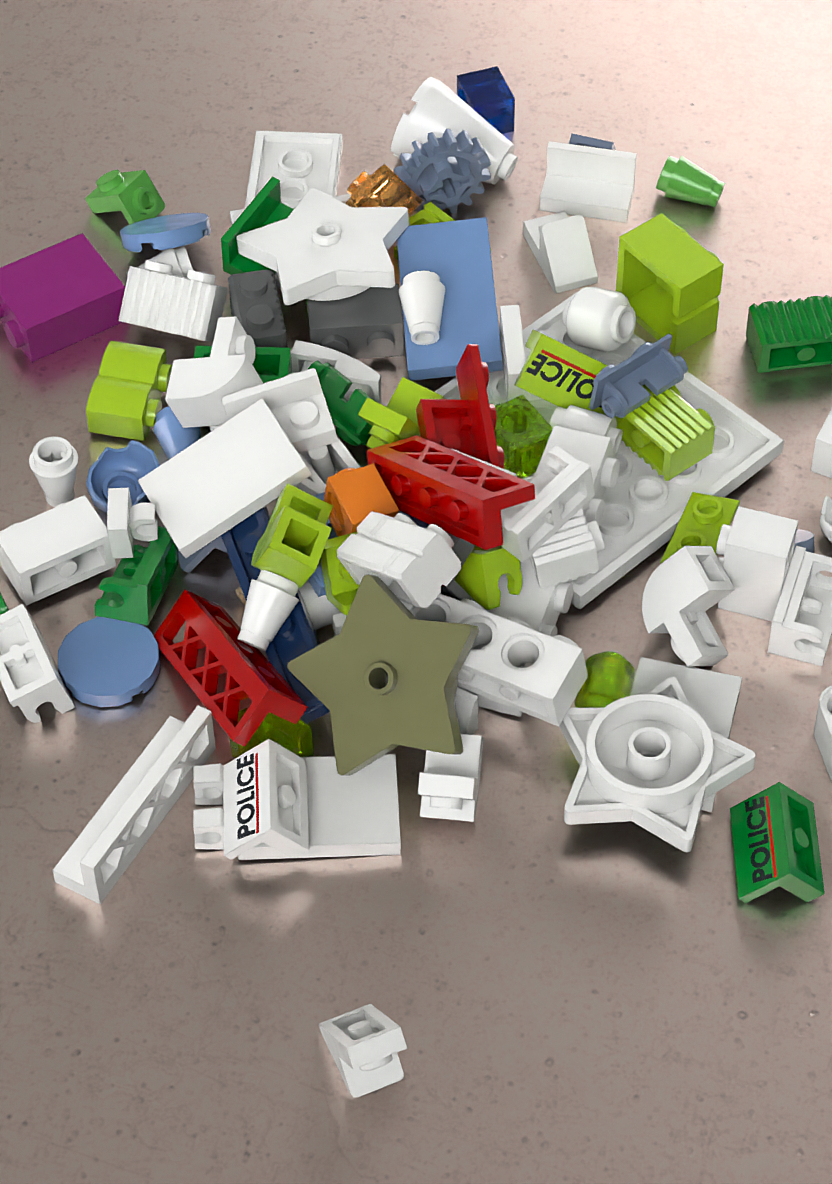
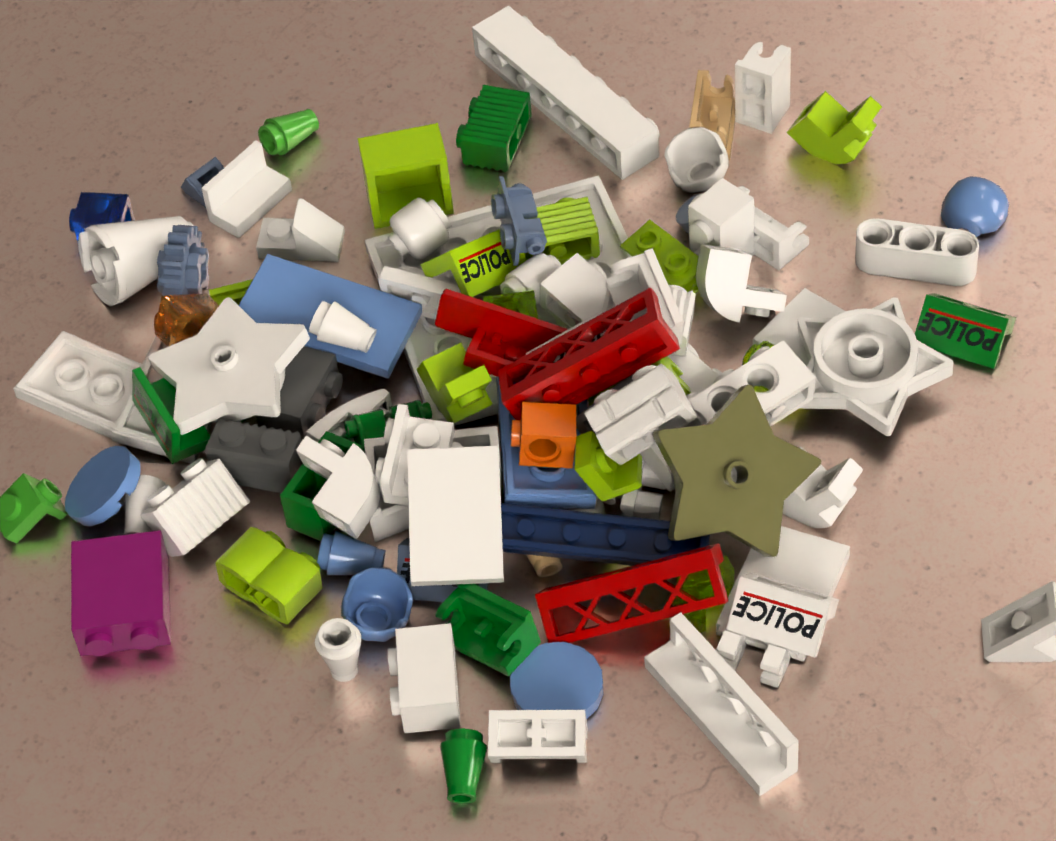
camera: 60 degrees left, 0 degrees up
white tile [107,487,158,559] -> none
white cone [237,570,299,651] -> none
lime brick [251,483,333,588] -> none

